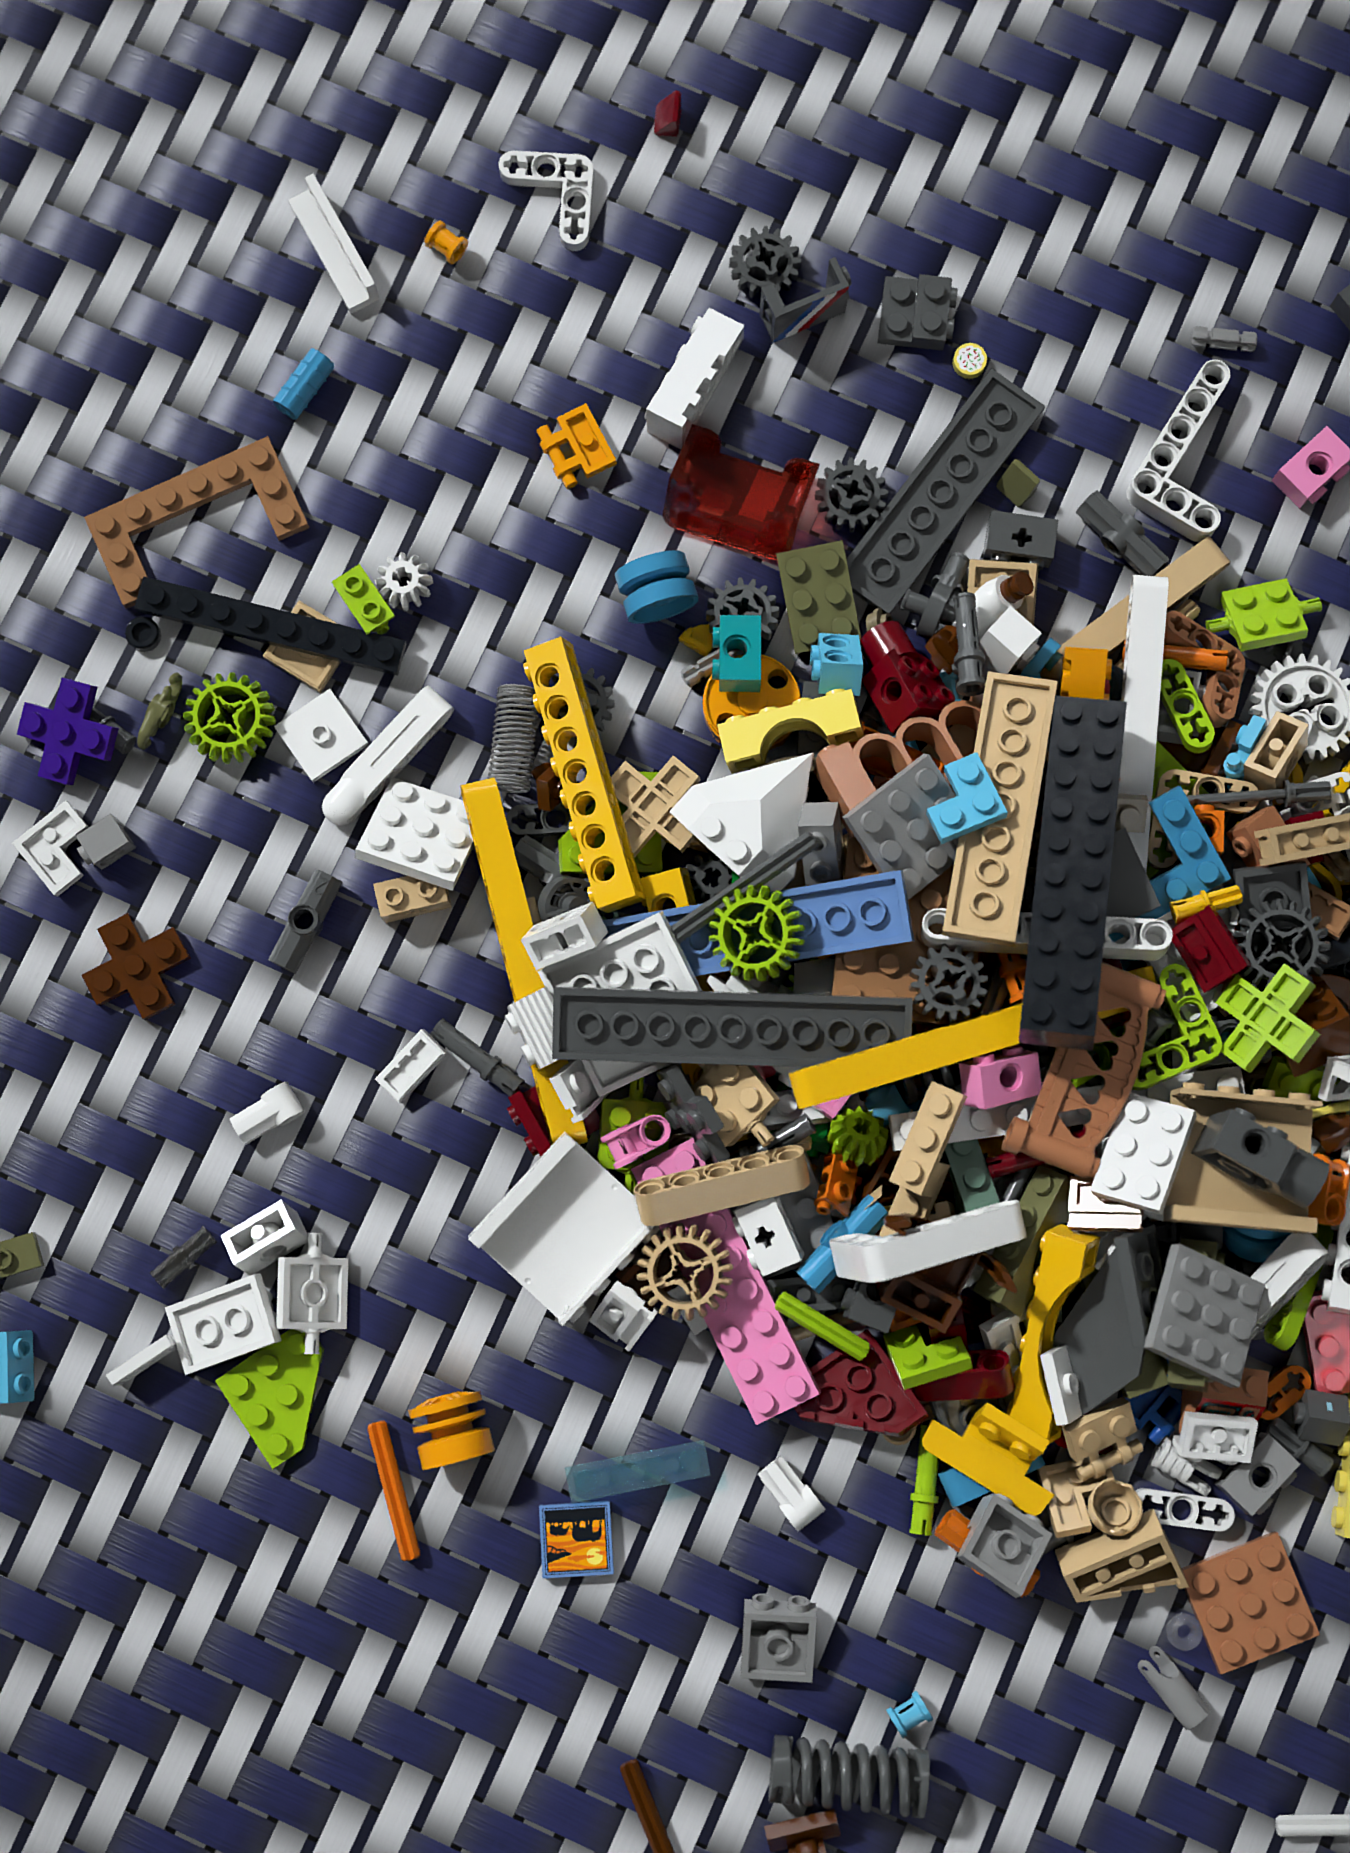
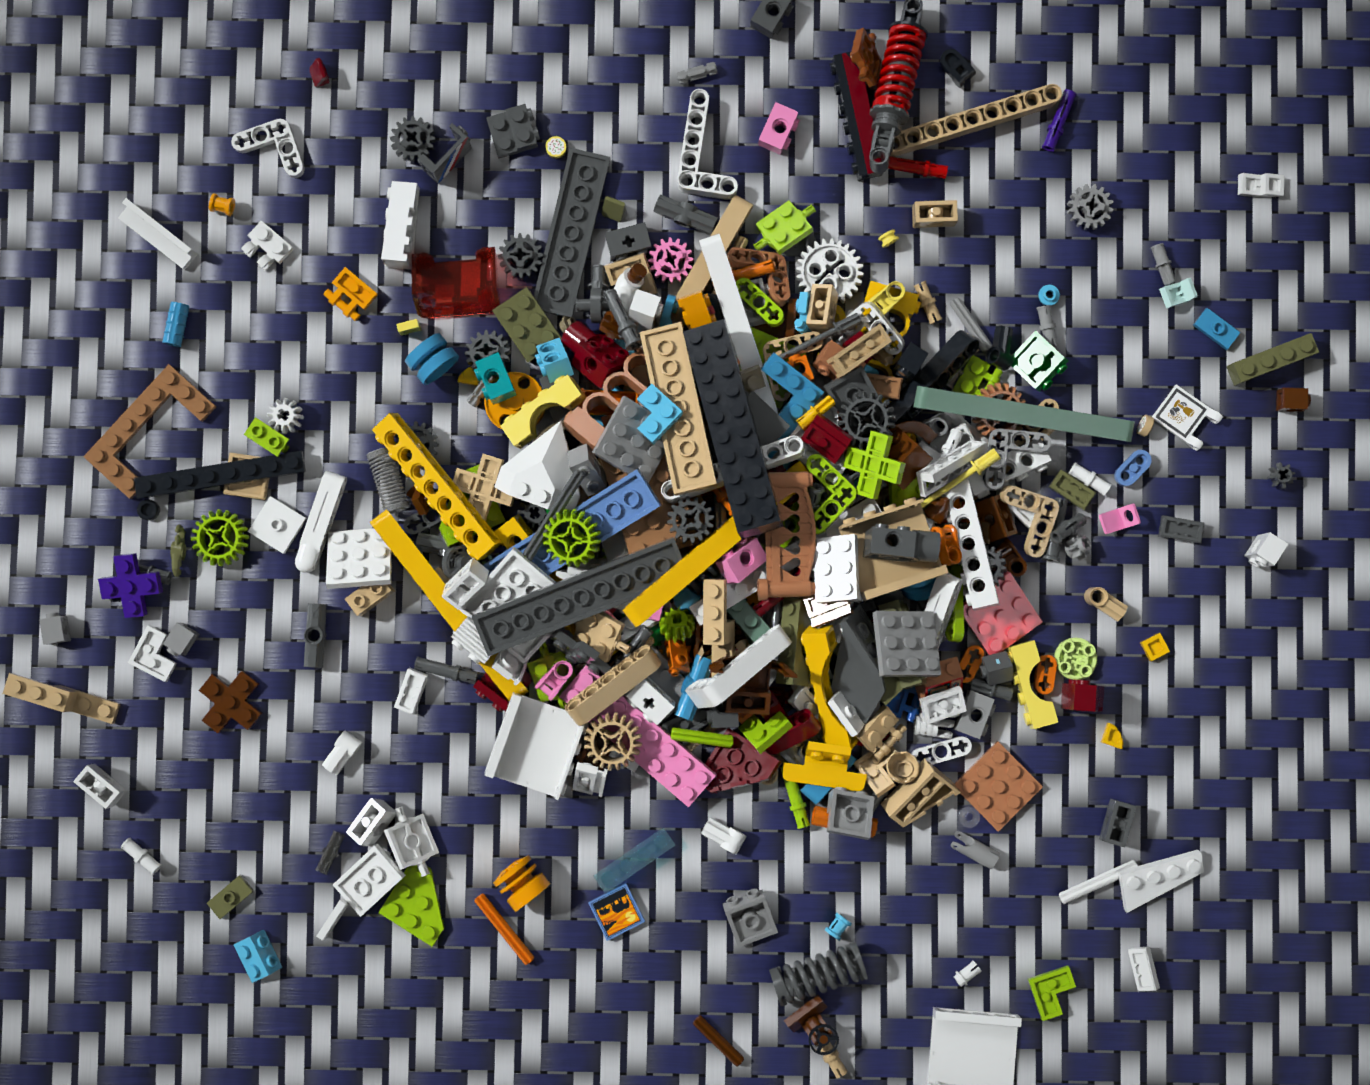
camera: 25 degrees left, 5 degrees up
none -> white plate [241,220,294,271]
none -> light yellow tile [396,319,422,336]
none -> bright pink gear [648,237,693,284]

